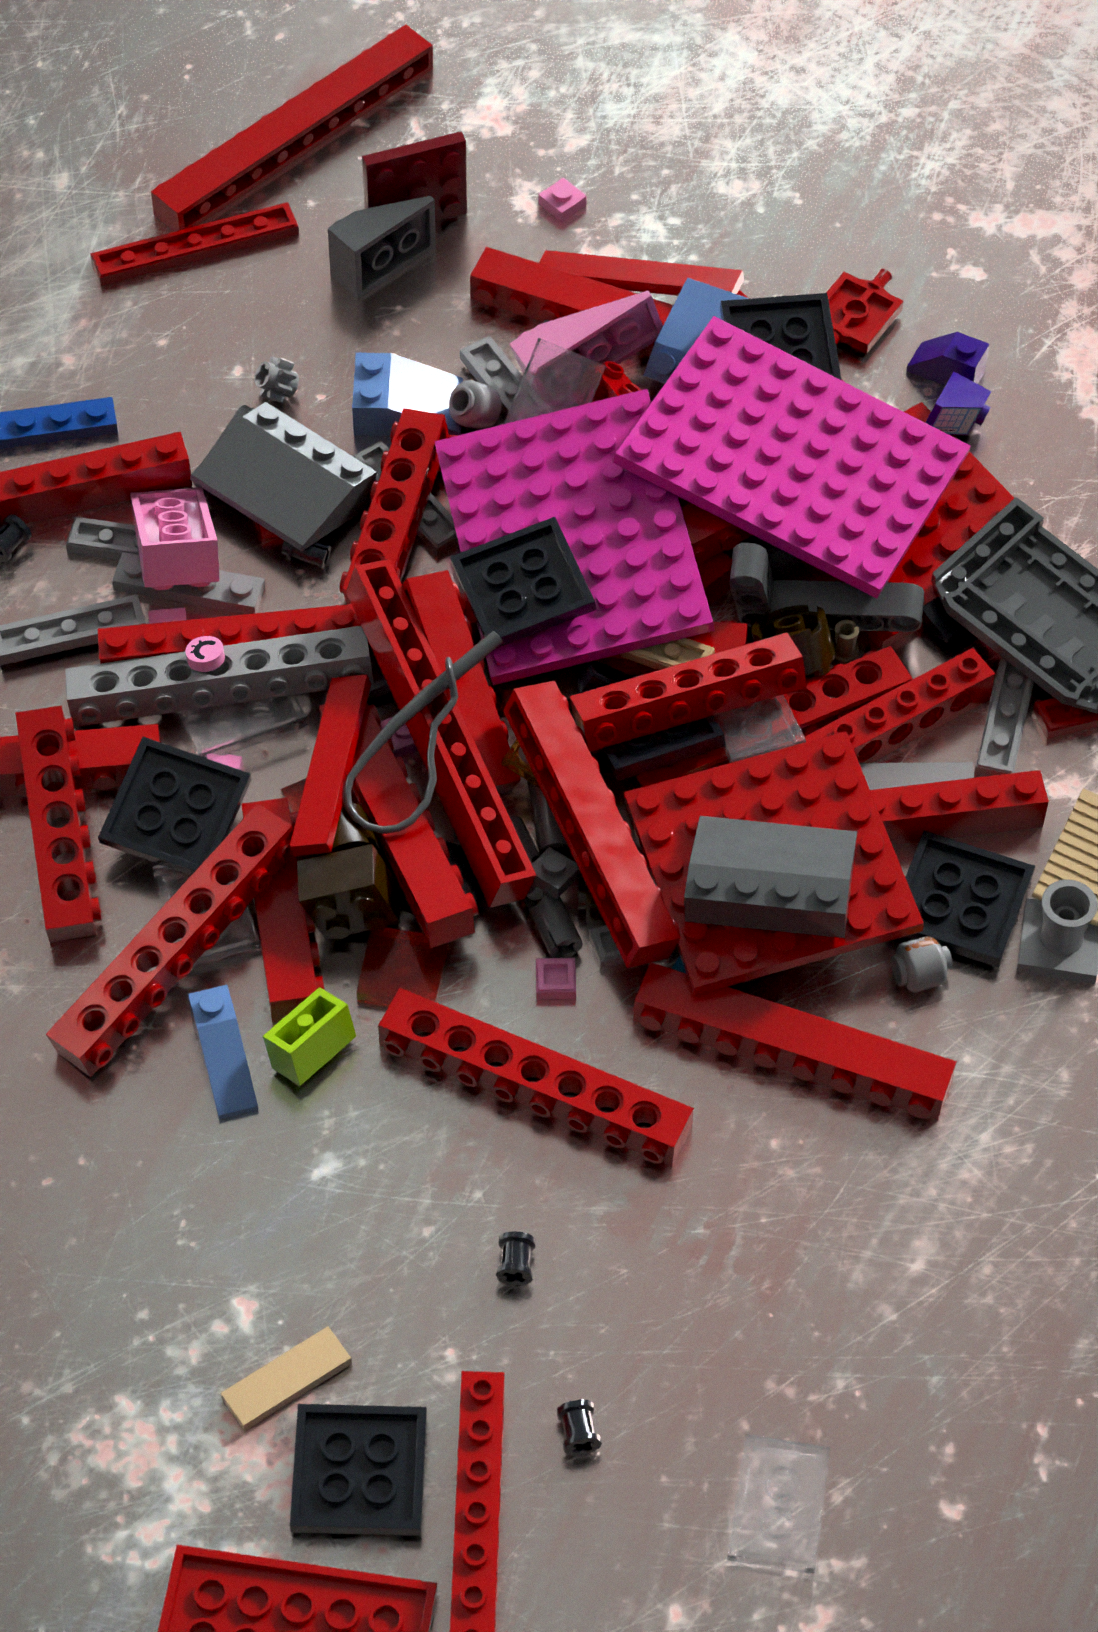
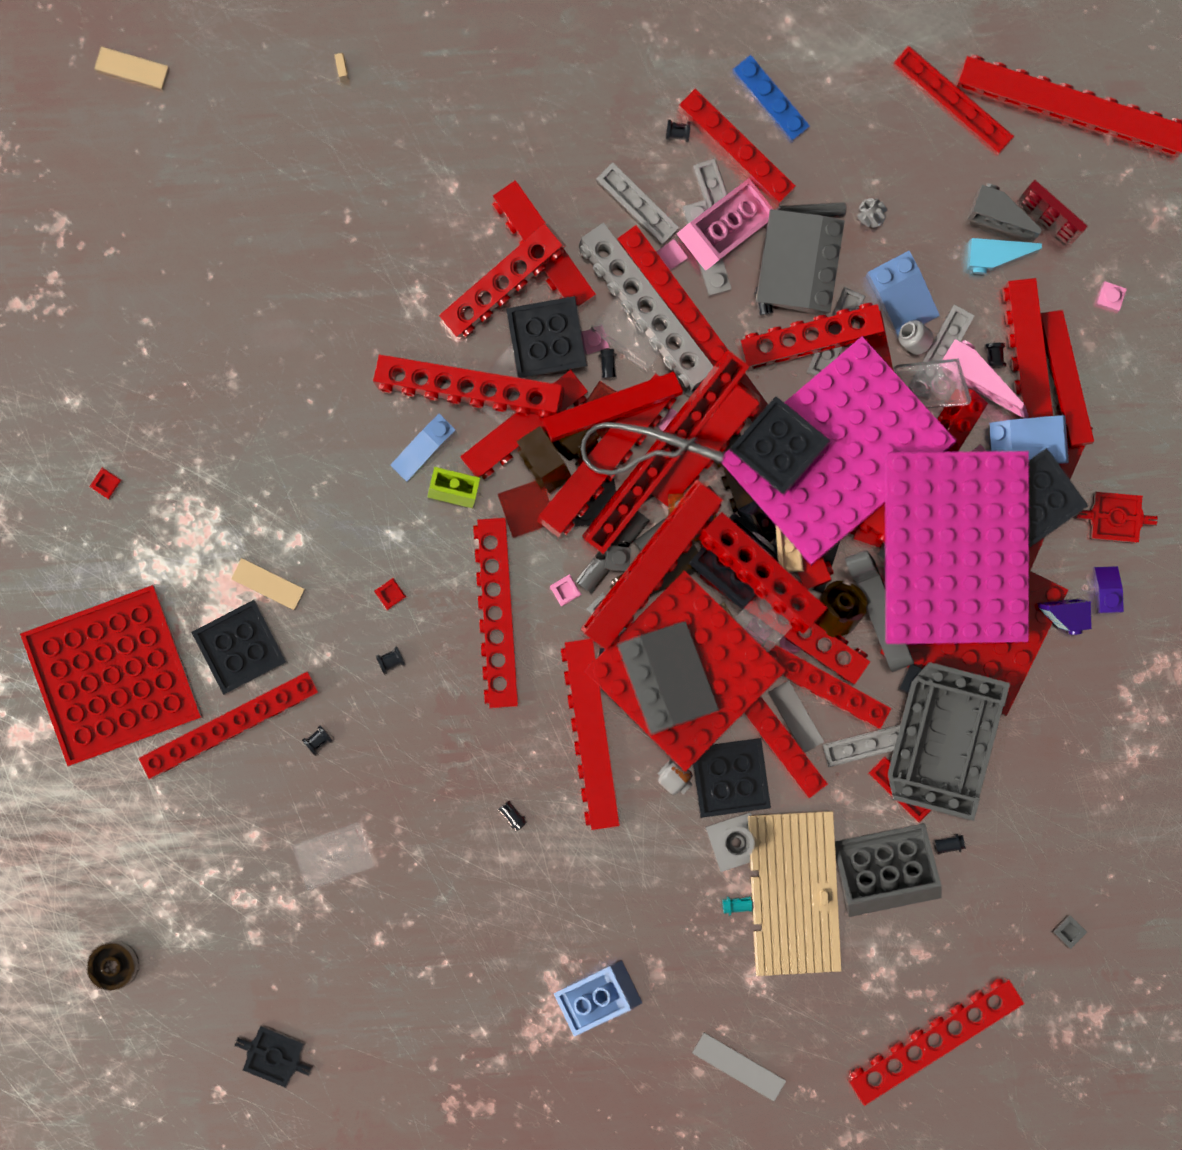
camera: 60 degrees right, 30 degrees up
bright pink tile [185,636,225,672] -> none
dark tan pin [833,620,859,664] -> none
none -> red tile [374,578,407,611]
none -> black pin [498,800,527,832]
none -> black pin [598,349,617,378]
none -> medium azure slope [967,238,1042,274]

